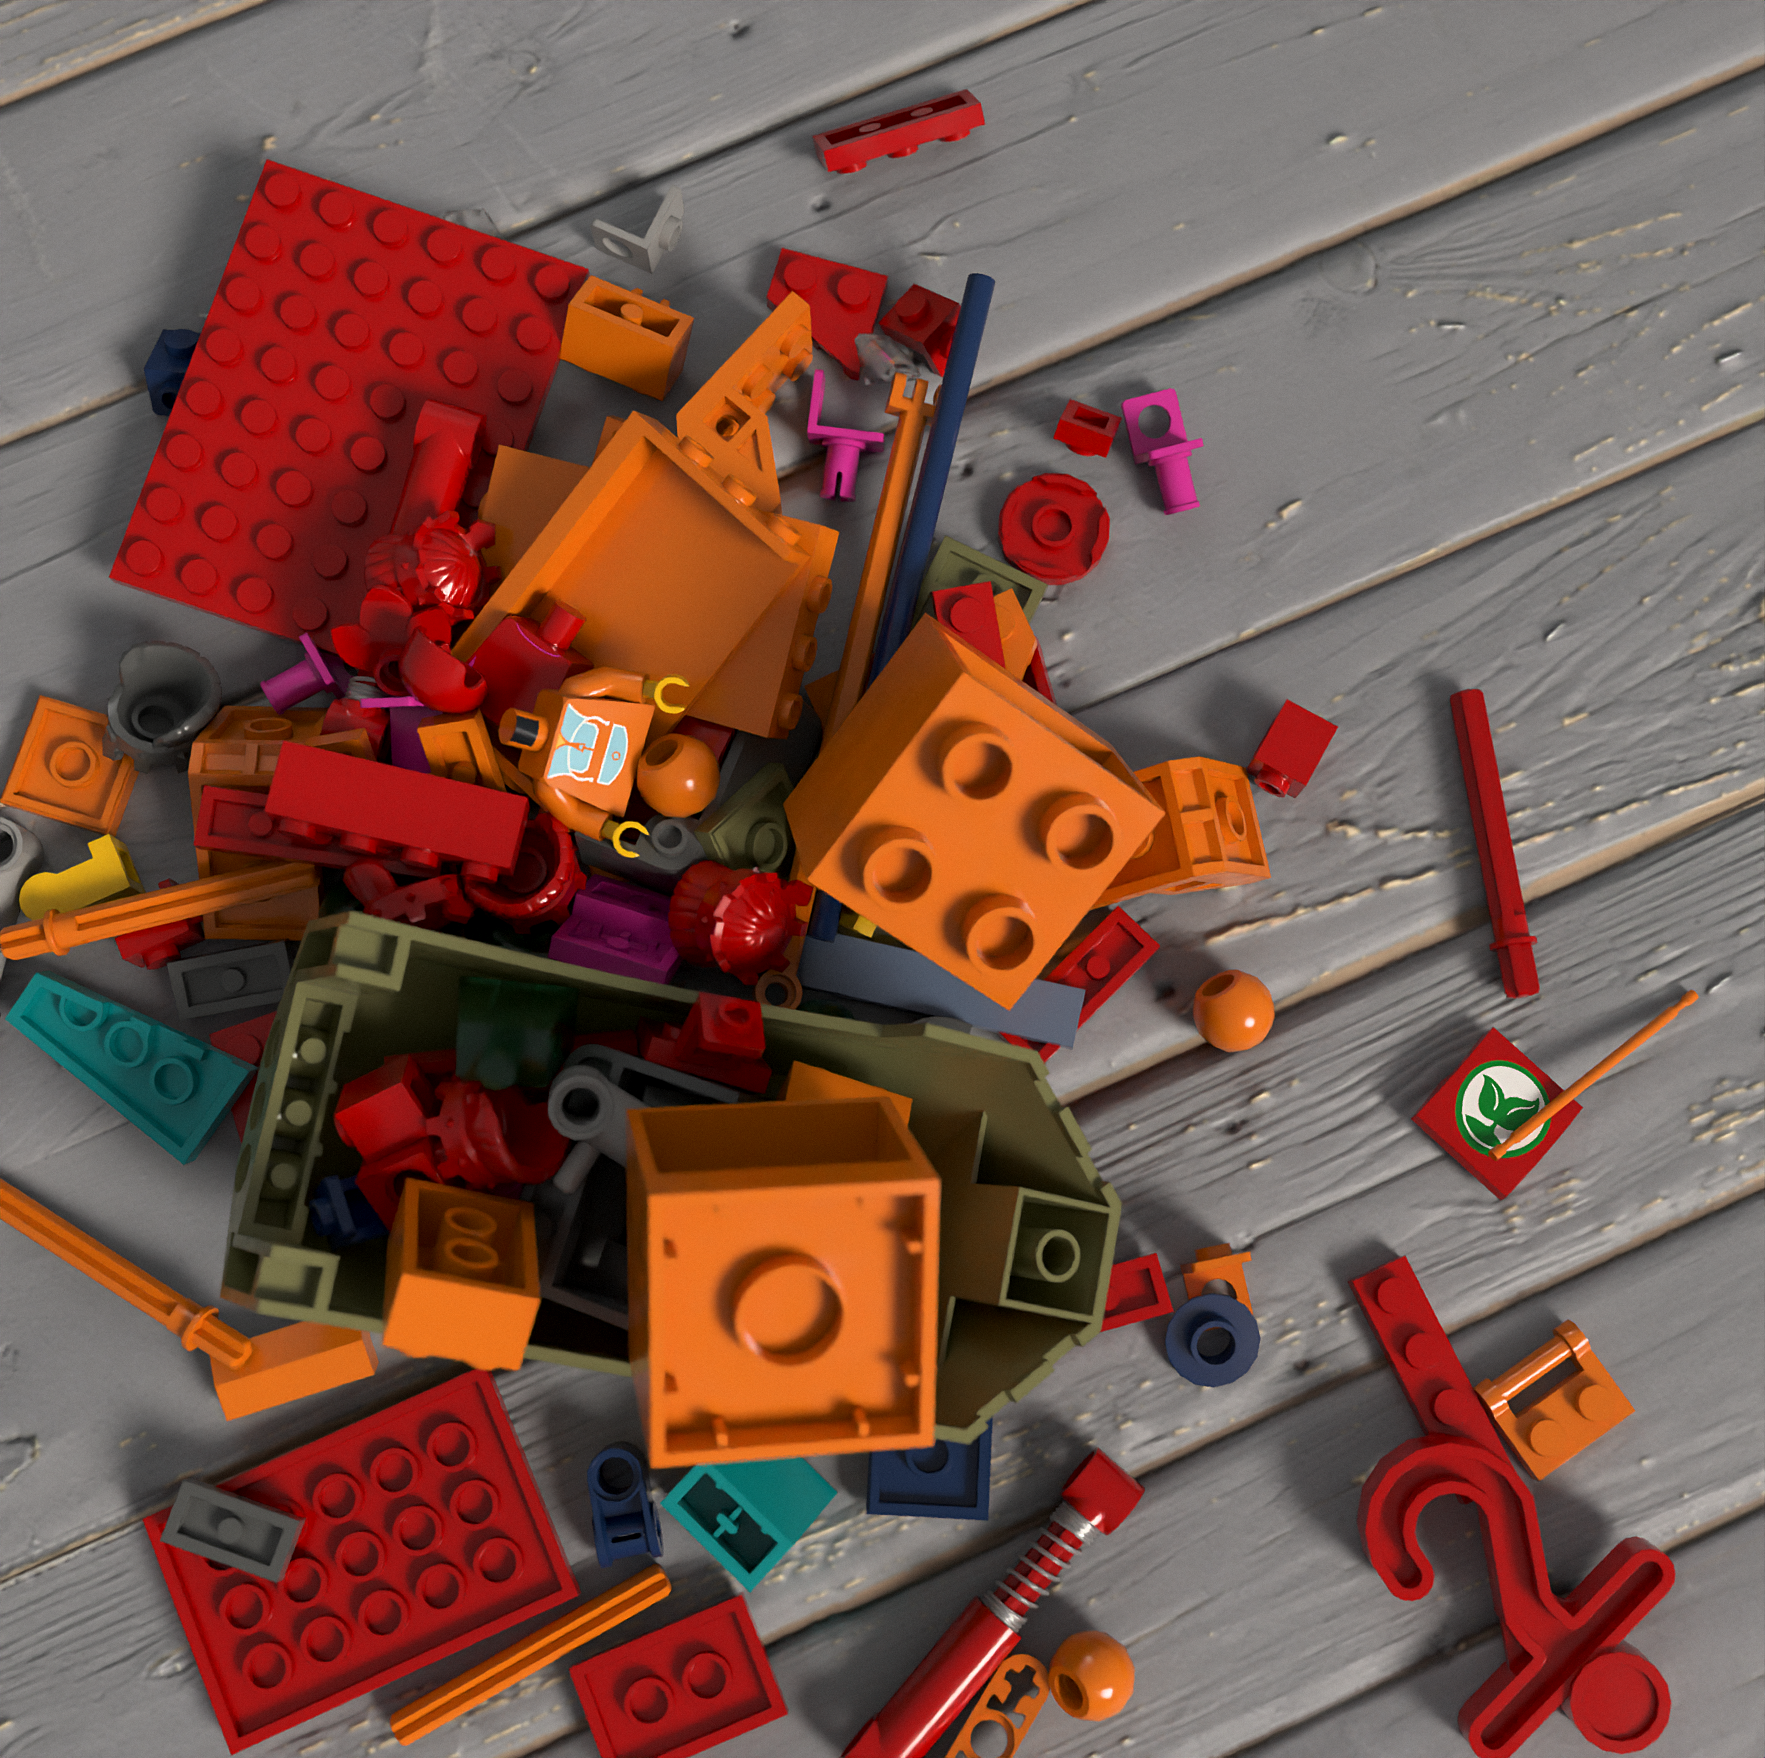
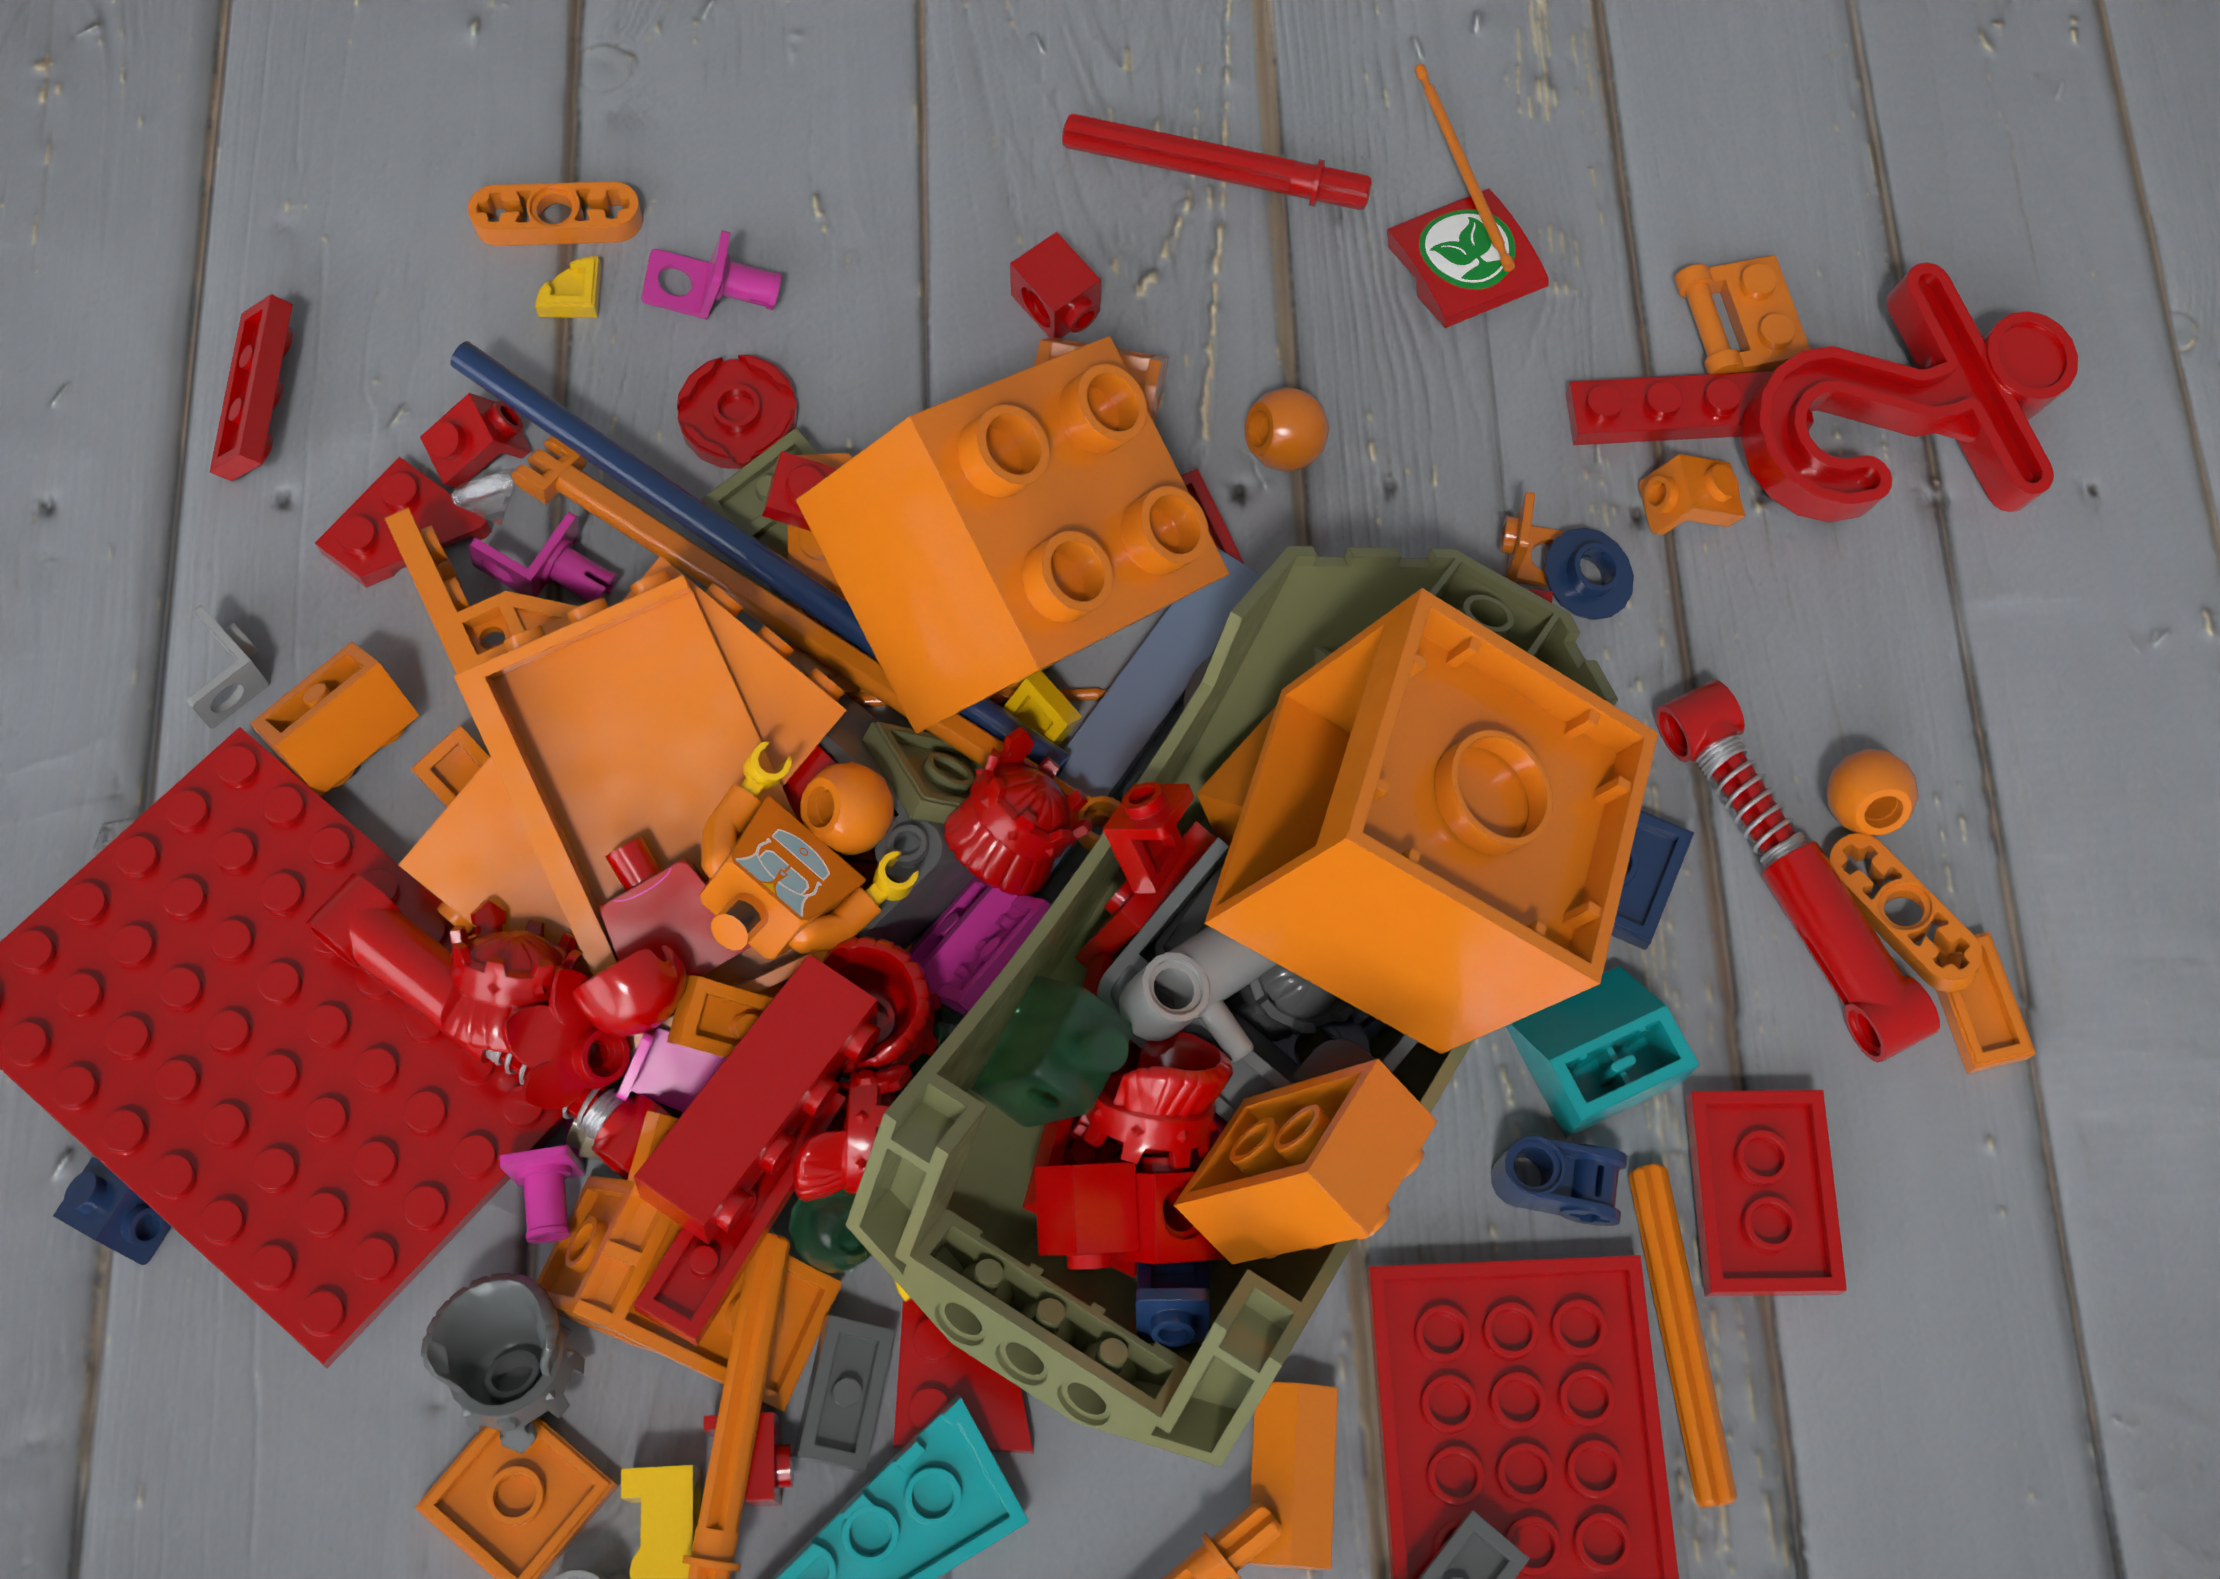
camera: 70 degrees left, 10 degrees down
red plate [1053,399,1122,458] -> none
none -> orange beam [468,181,643,246]
none -> yellow tile [535,256,602,318]
none -> orange bracket [1639,454,1746,535]

